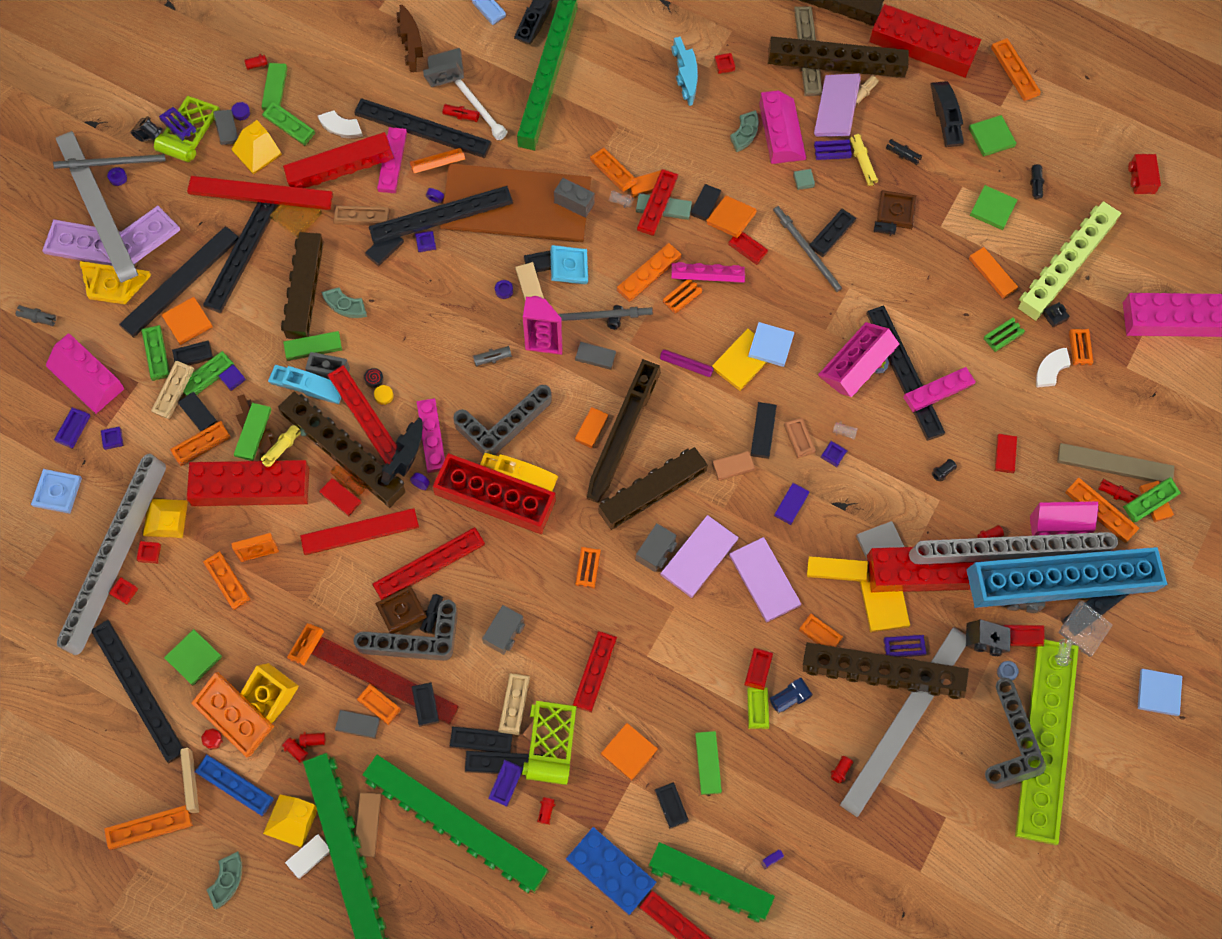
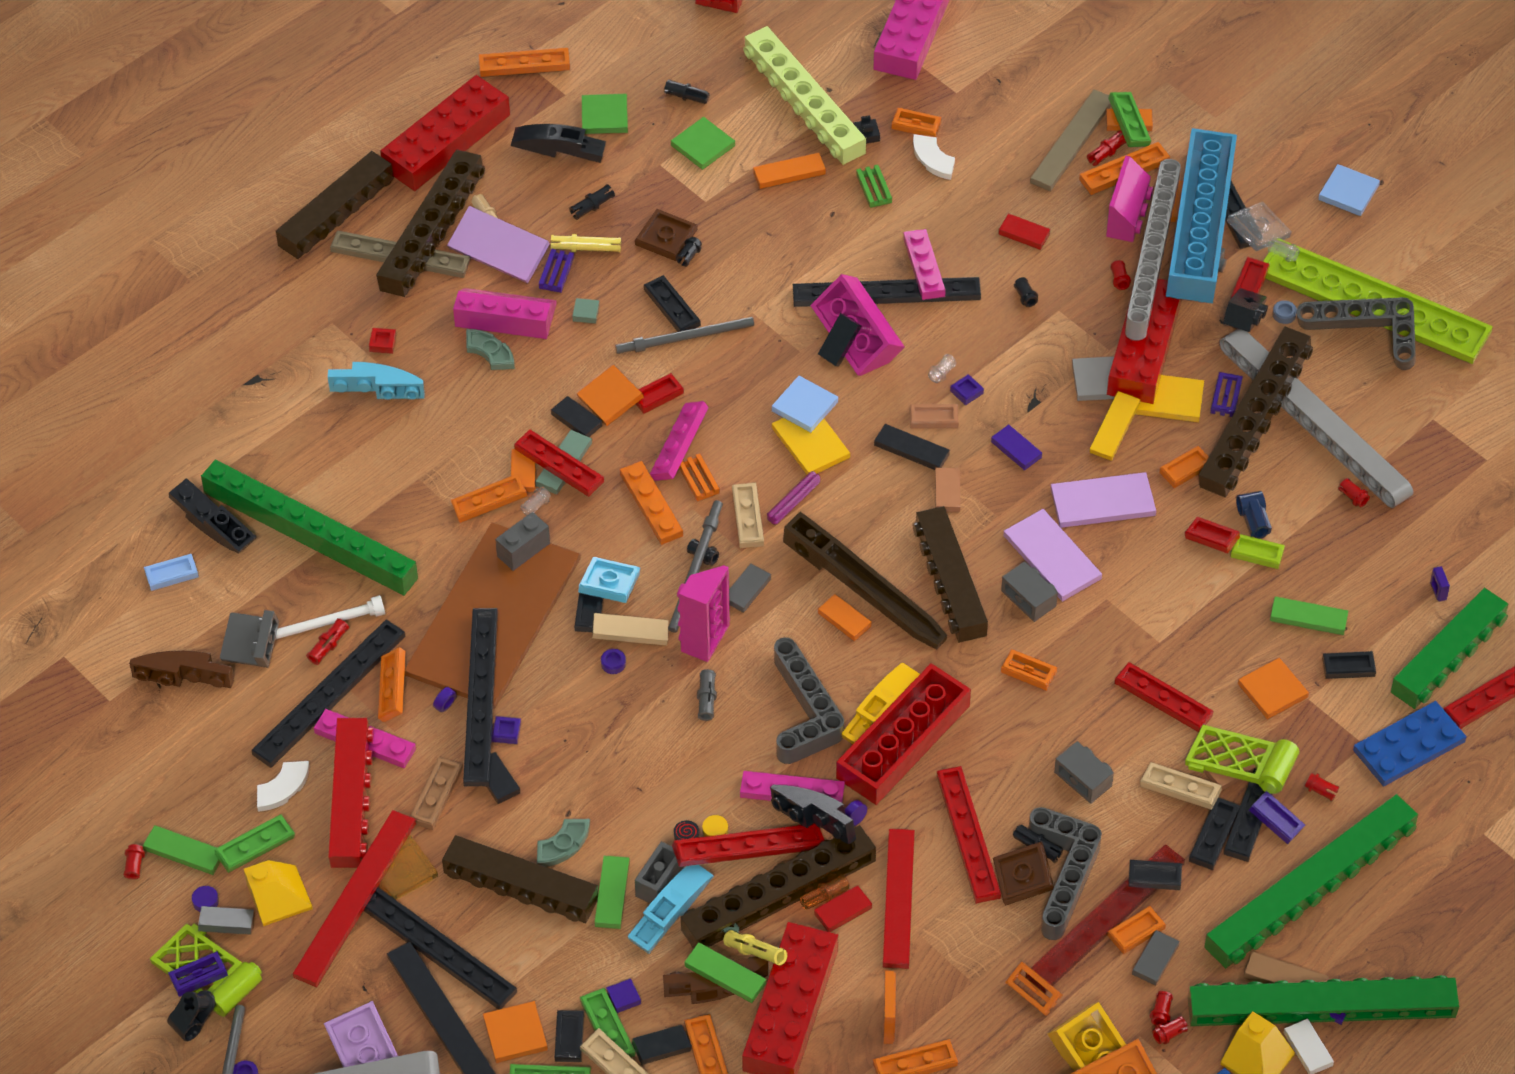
camera: 70 degrees left, 15 degrees down
none -> tan tile [732,483,764,548]
none -> black tile [818,313,862,367]

